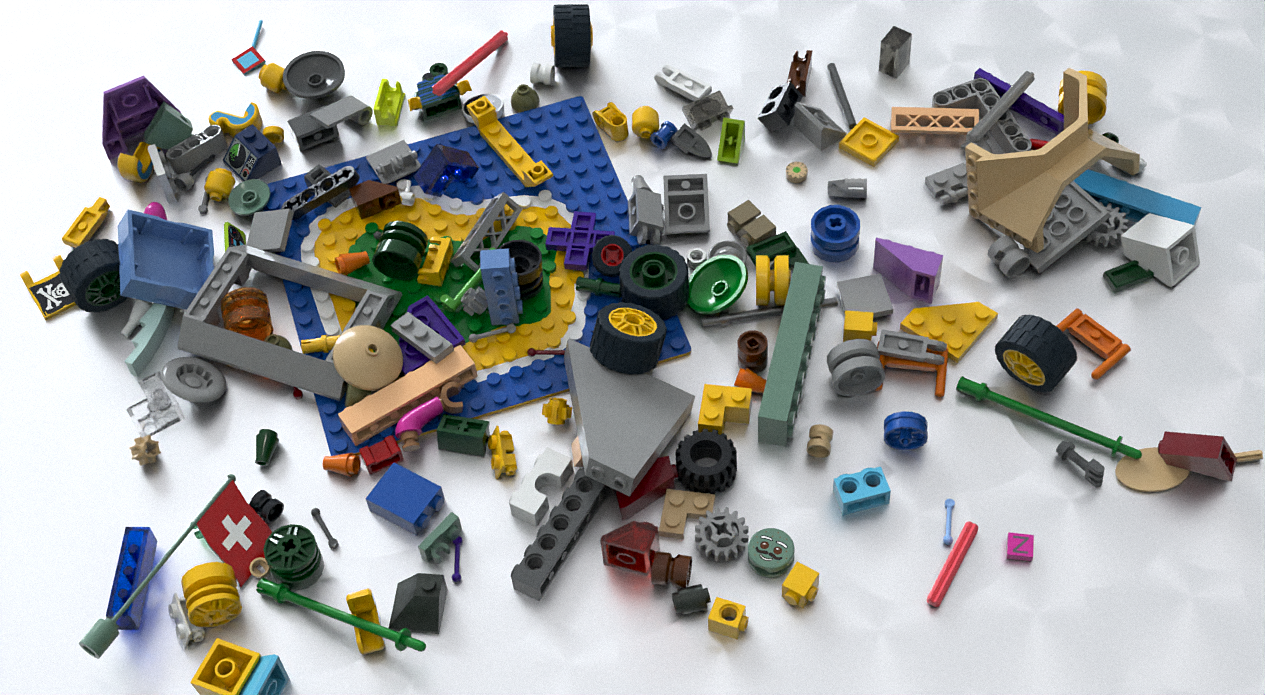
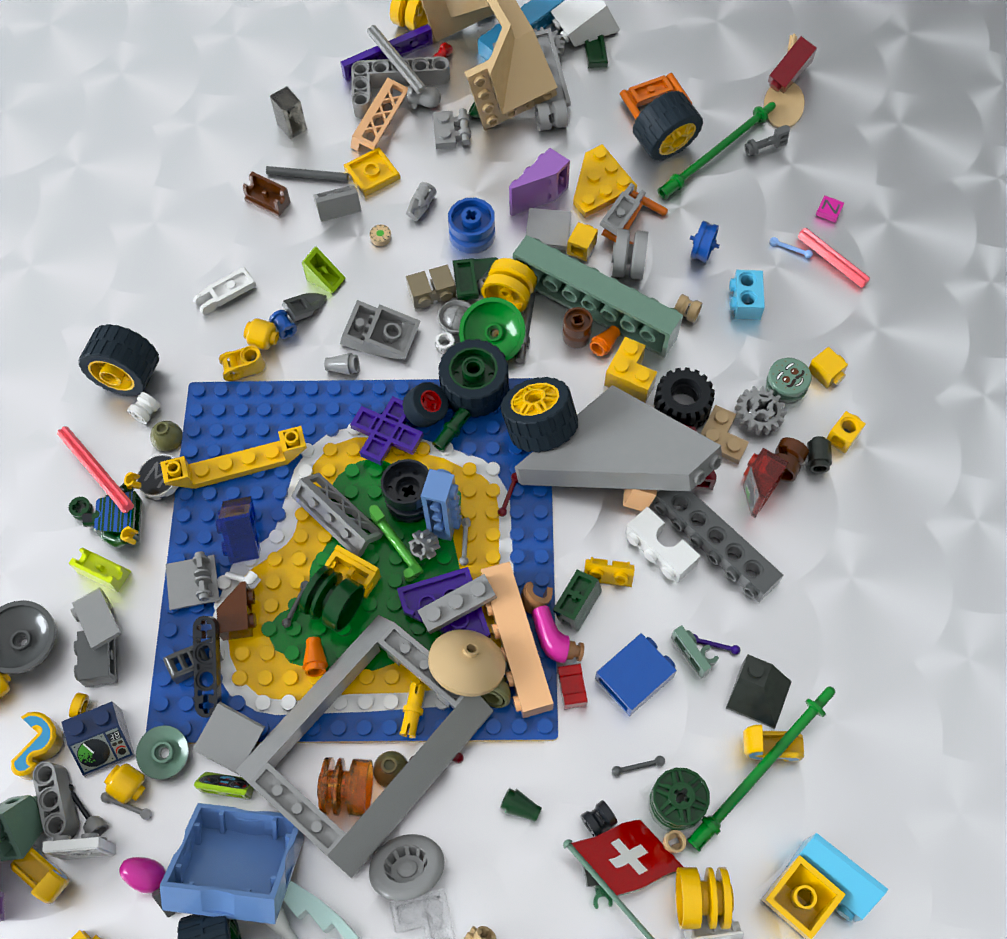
camera: 75 degrees left, 10 degrees up
orange cone [322,453,360,477] -> none
yellow gear [542,398,572,425] -> none
light grey hinge [628,188,665,245] -> none
clear smoke bracket [682,90,734,131] -> none
black brick [758,82,803,132] -> none

